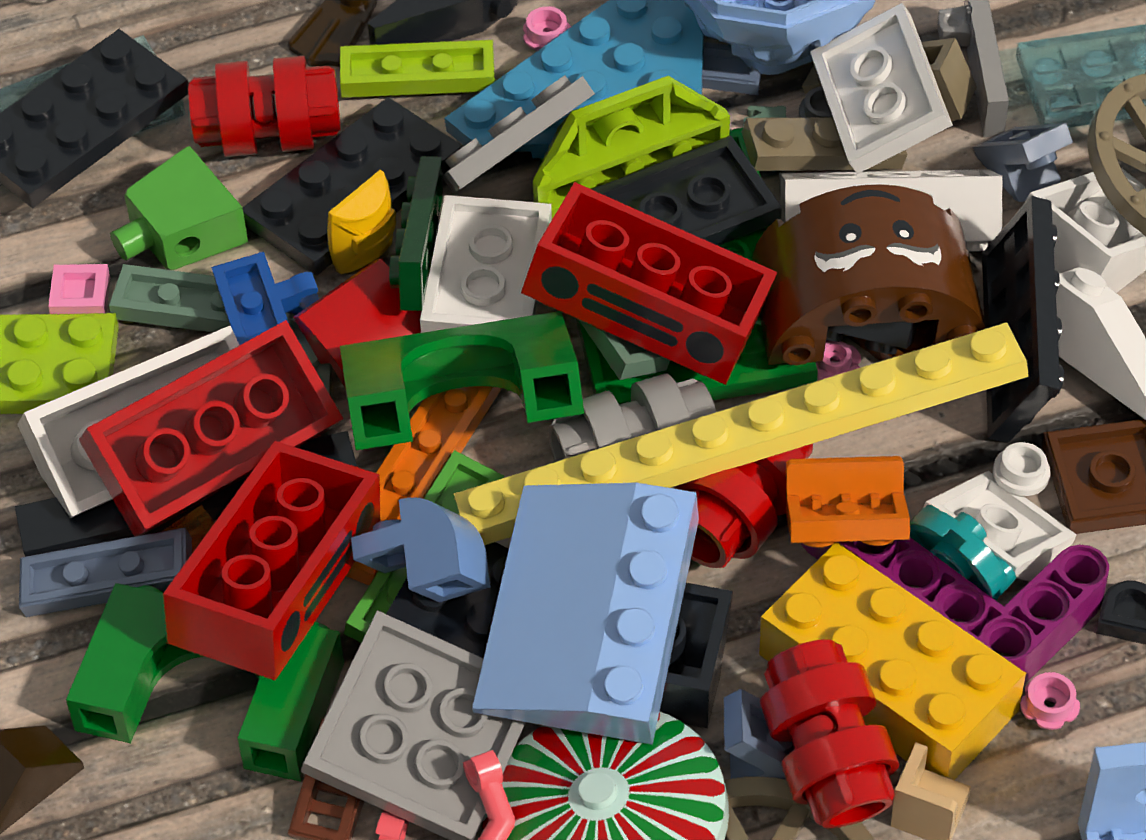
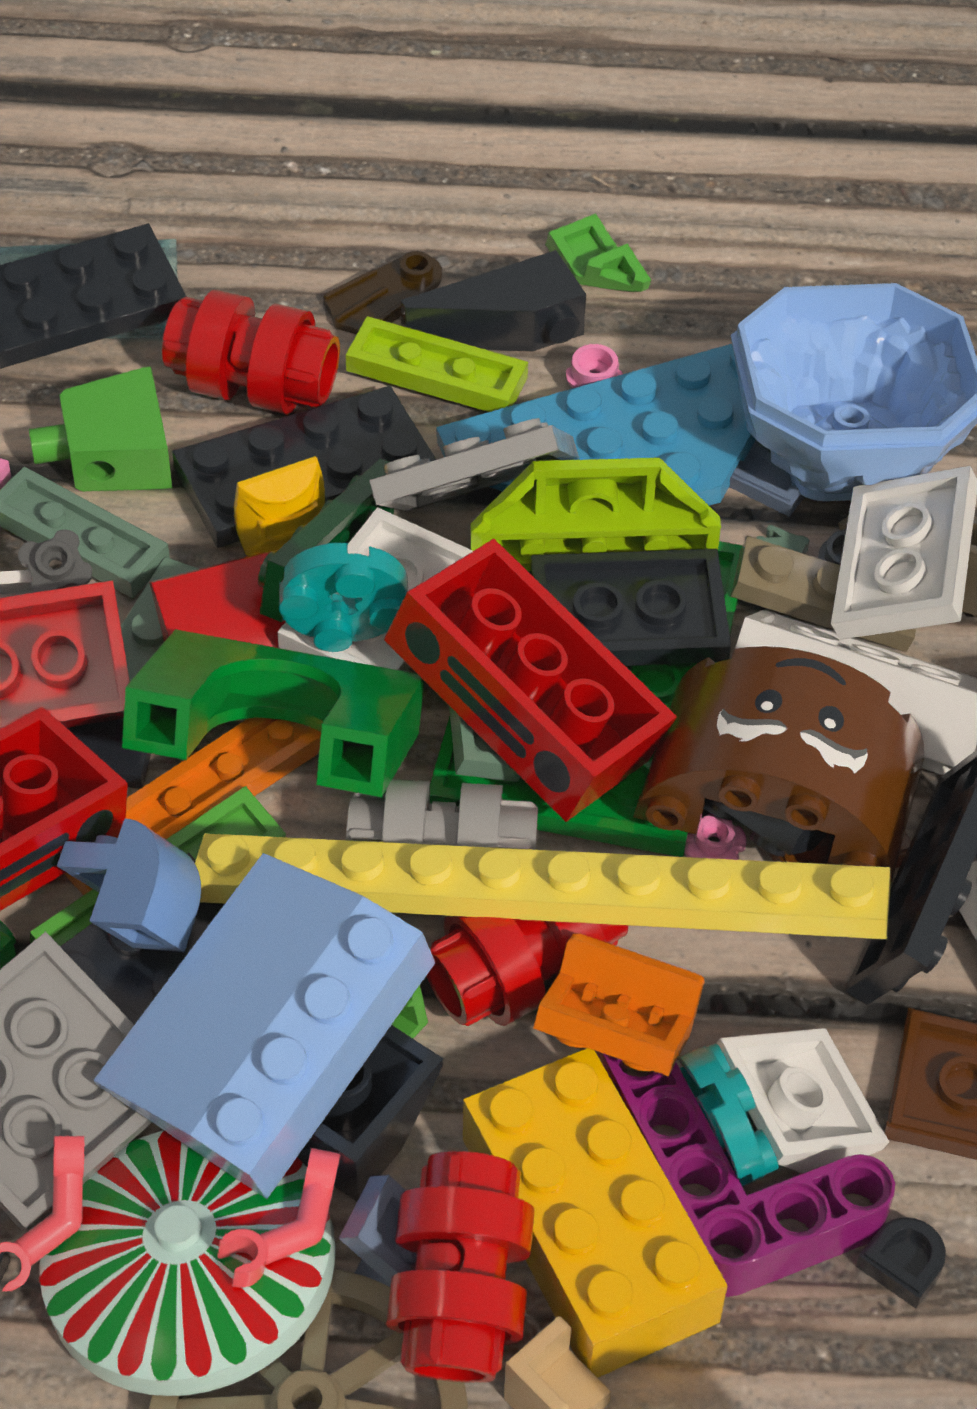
camera: 20 degrees right, 0 degrees up
blue plate [211,252,319,345] -> none
white plate [993,442,1050,496] -> none
bright pink plate [1020,672,1080,730] -> none
none -> dark grey plate [18,529,92,593]
none -> coral arm [217,1148,340,1288]
none -> teal plate [279,543,408,652]

